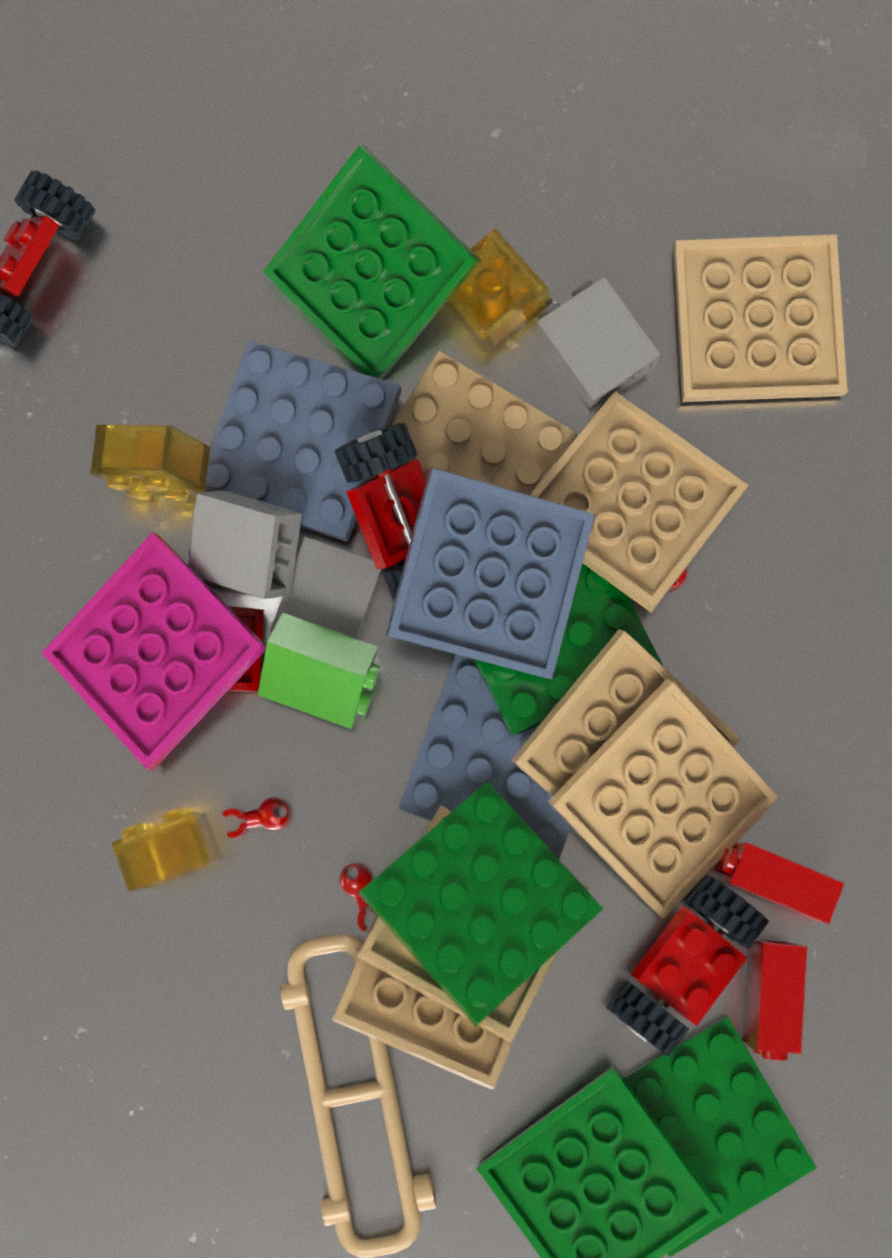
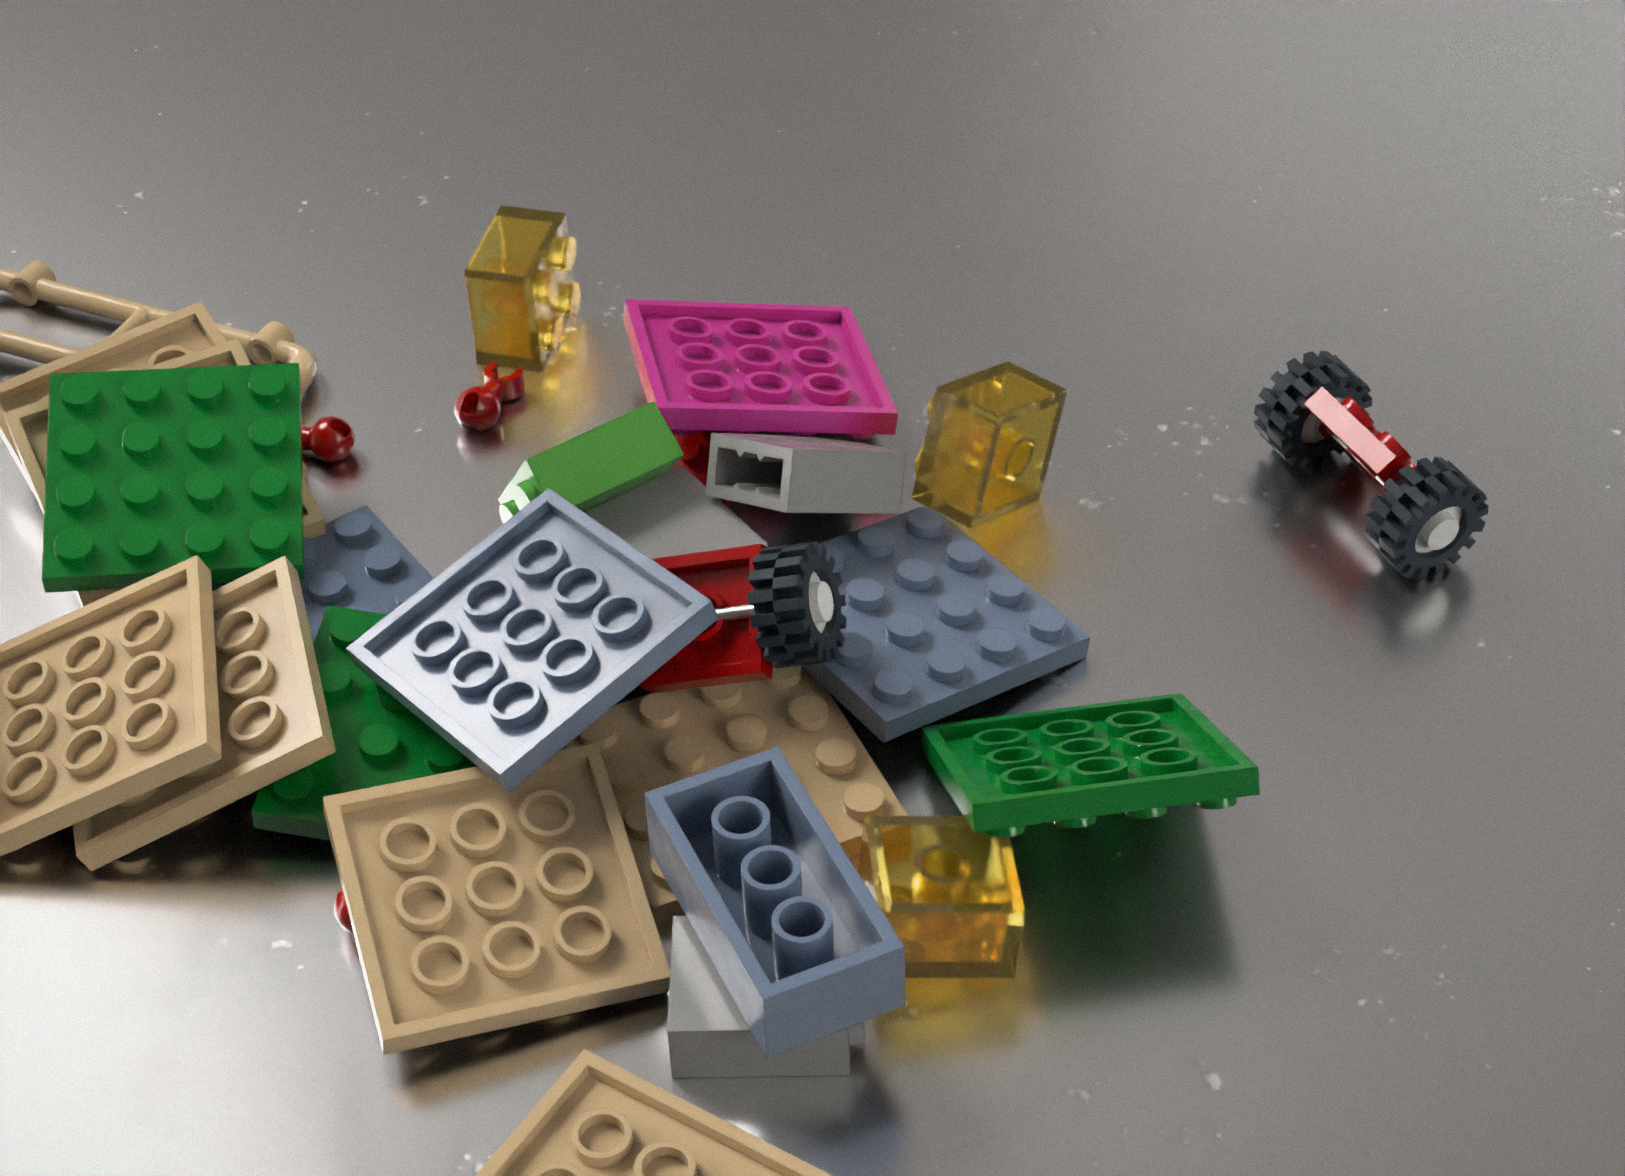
camera: 125 degrees right, 40 degrees down
none -> sand blue brick [644,746,905,1058]

